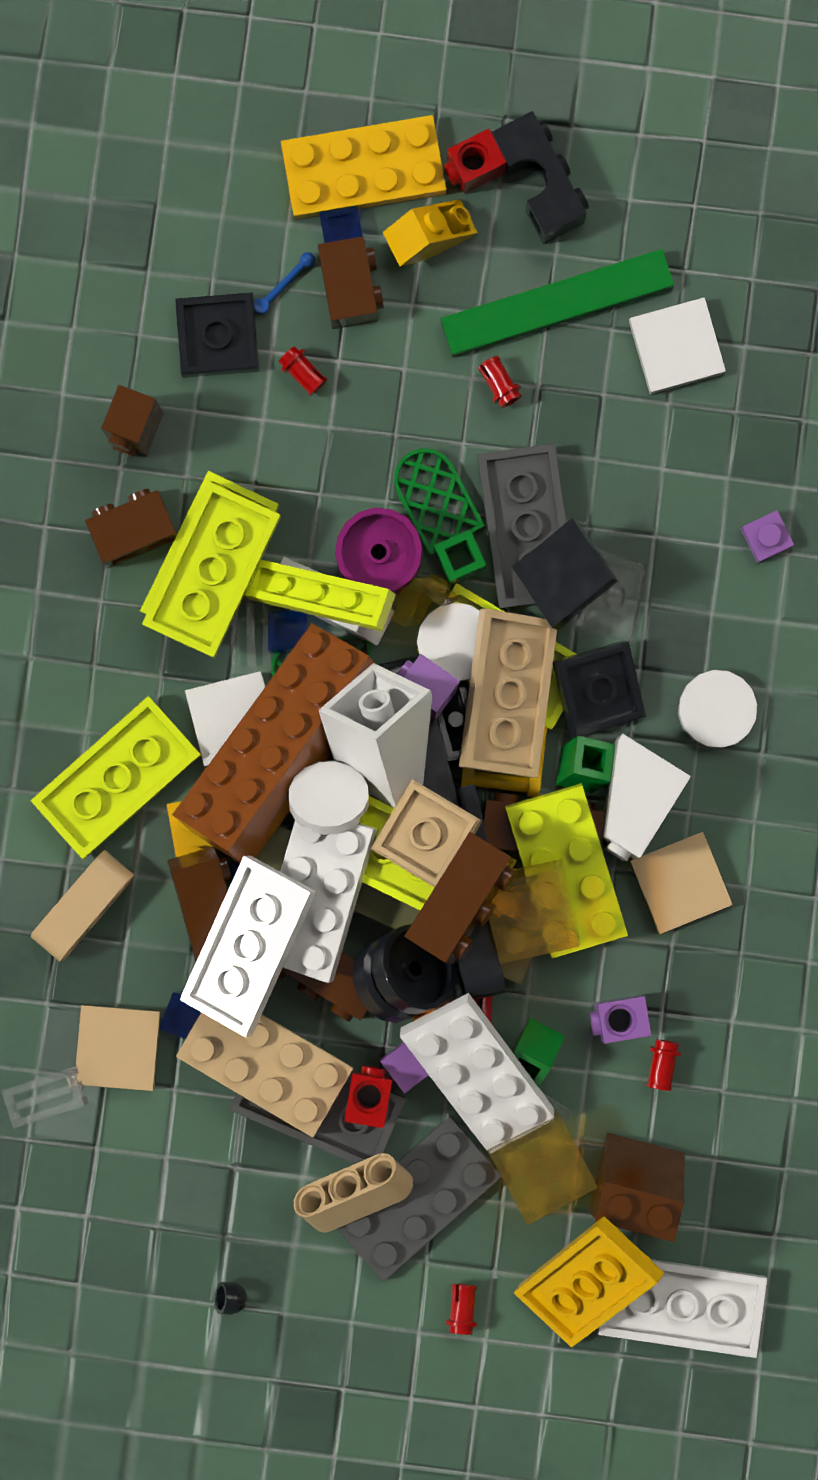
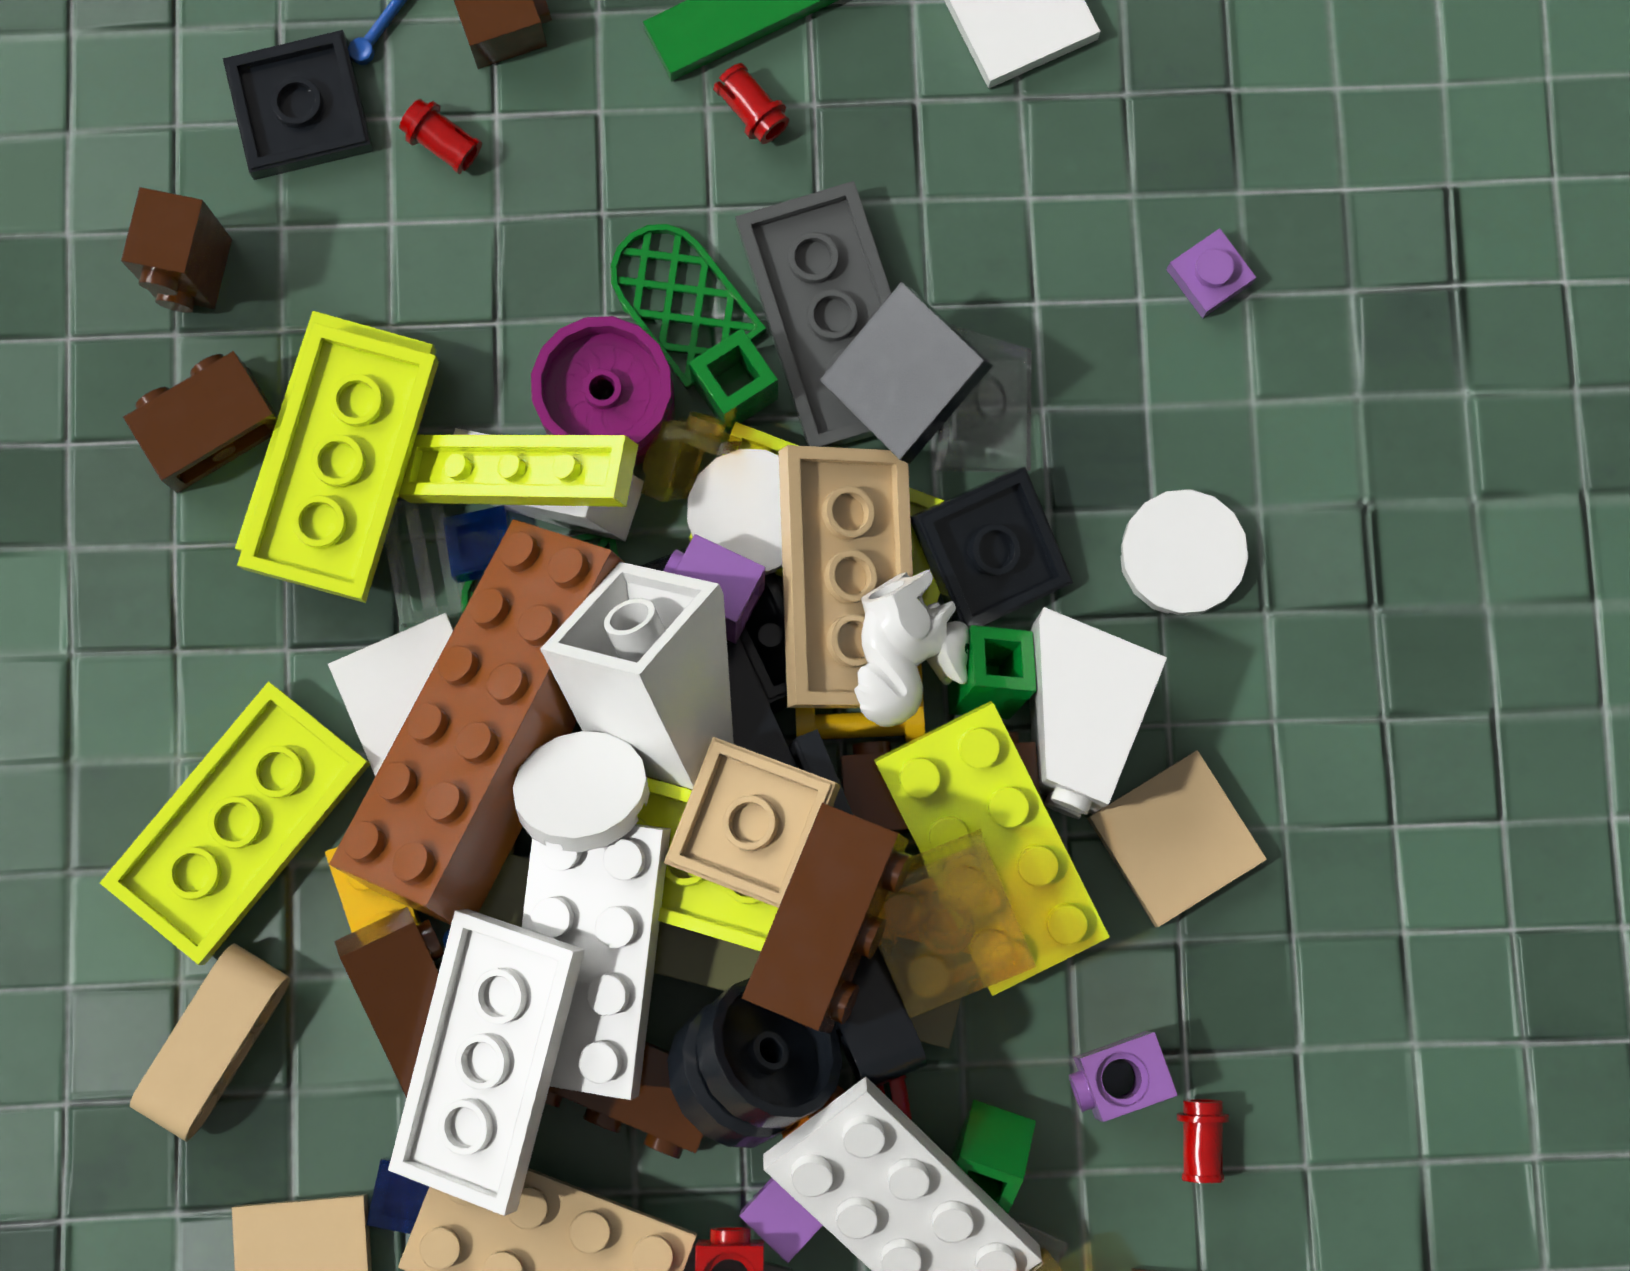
camera: 15 degrees left, 5 degrees down
none -> white animal [854,570,969,727]

